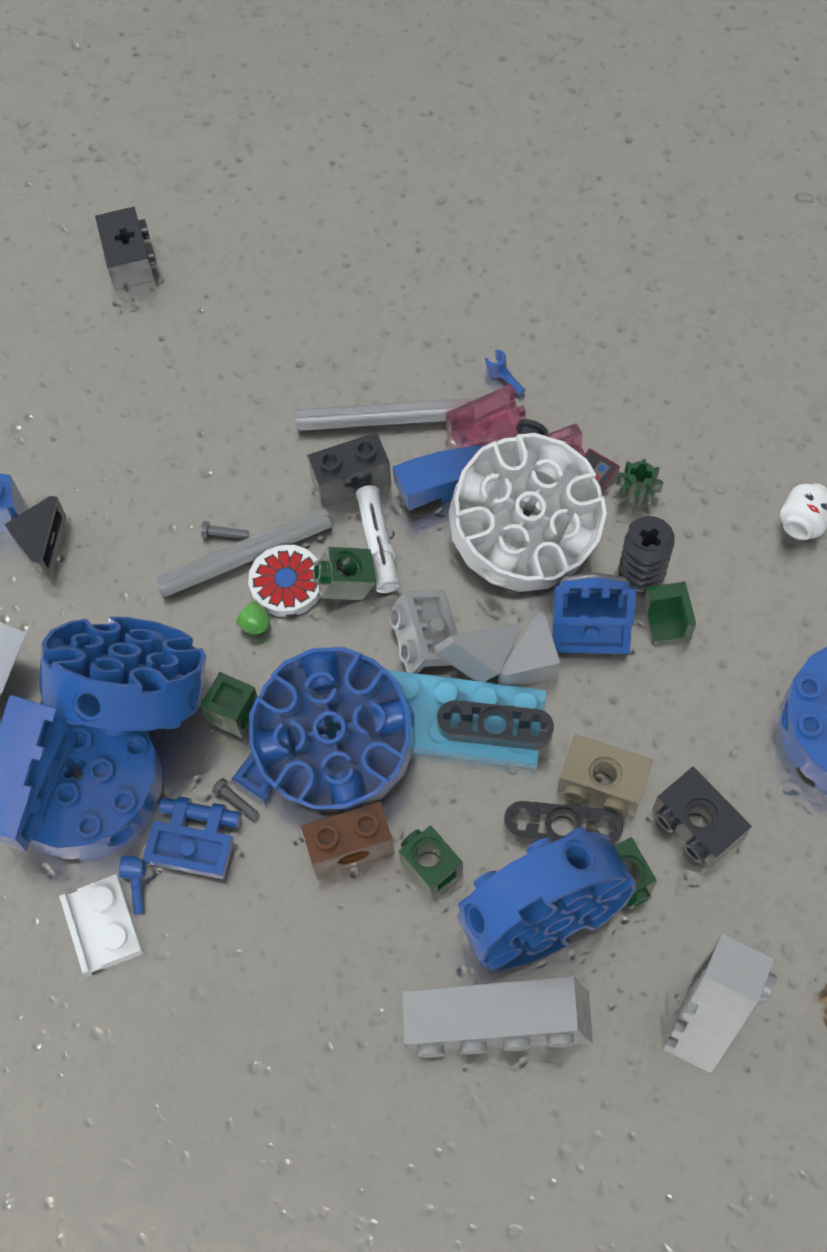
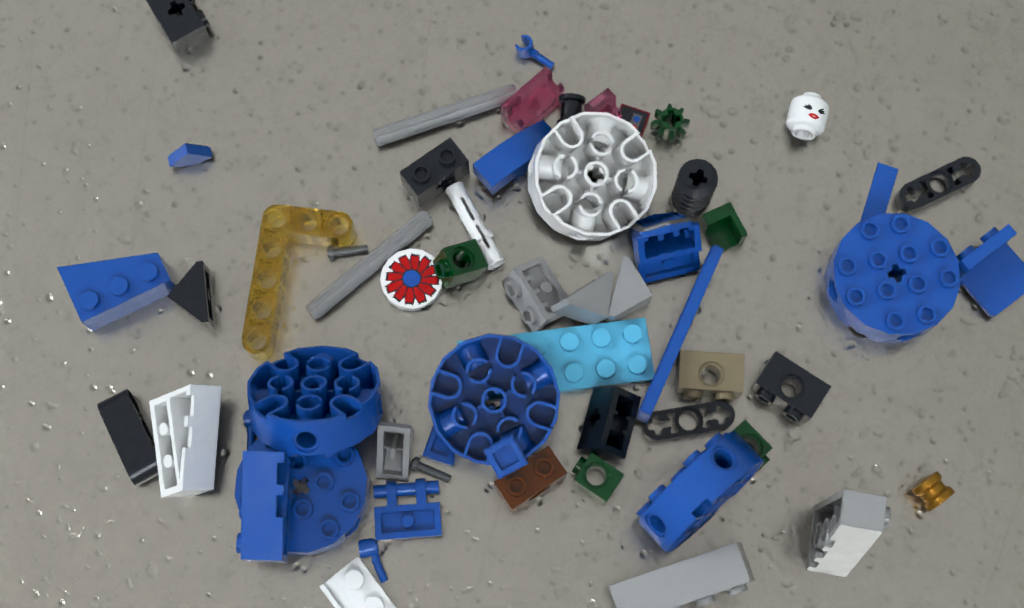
camera: 20 degrees left, 10 degrees up
dark green brick [200,672,258,738] -> none
bright green hinge [236,601,270,635] -> none
black beam [437,700,554,750] -> none
none -> blue tile [168,143,213,167]
none -> clear yellow beam [242,204,356,361]
none -> light grey slope [376,421,415,481]
none -> blue tile [483,433,529,479]
none -> black brick [577,386,641,460]
none -> blue tile [636,245,724,424]

